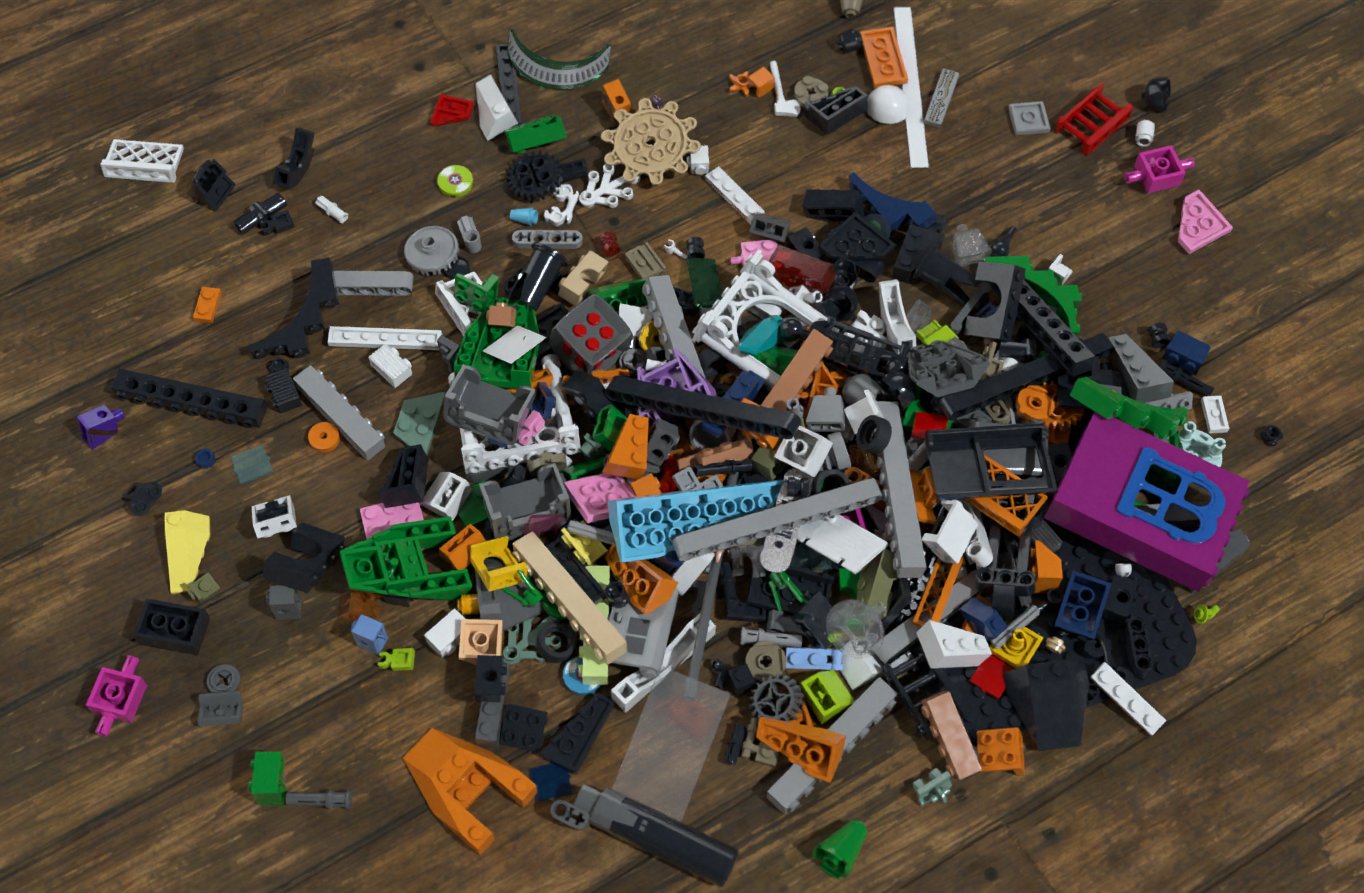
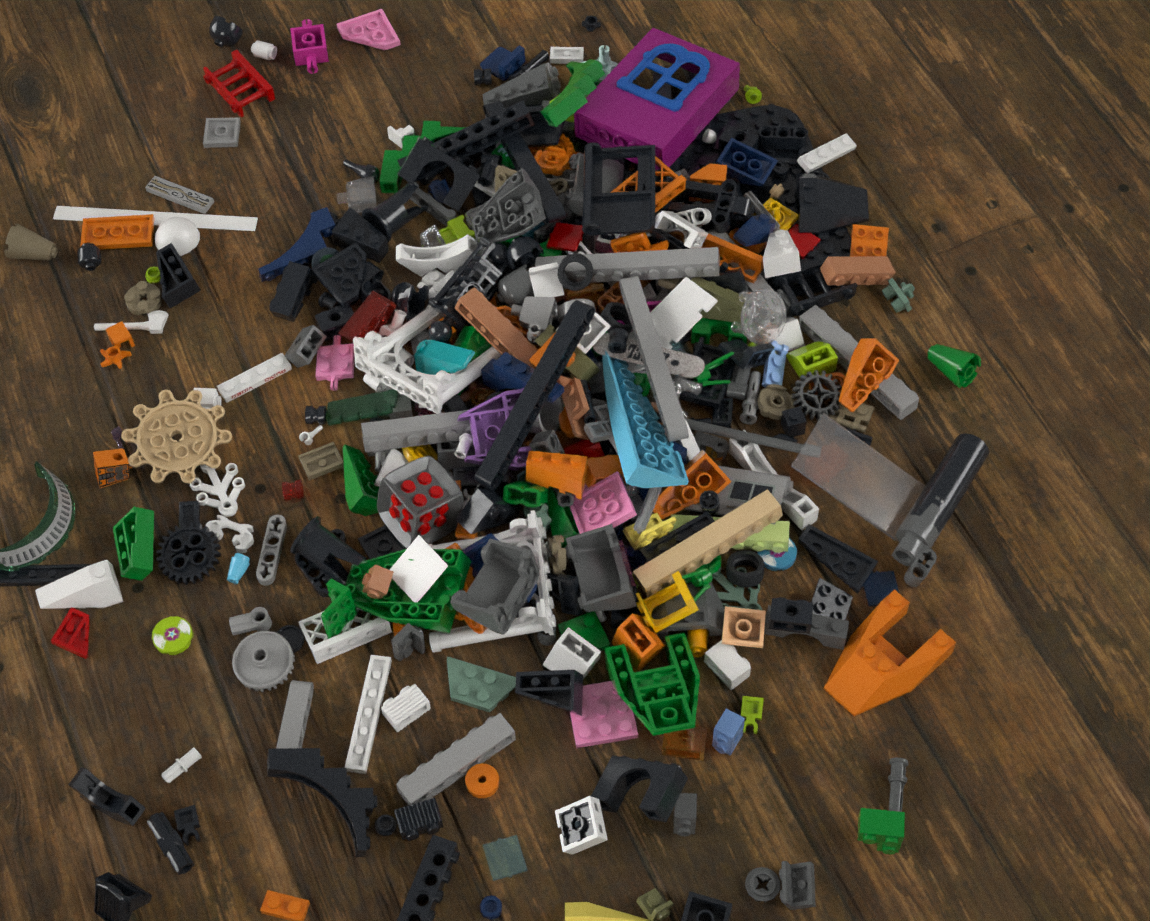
camera: 80 degrees left, 5 degrees down
tan arch [558,250,608,306] -> none

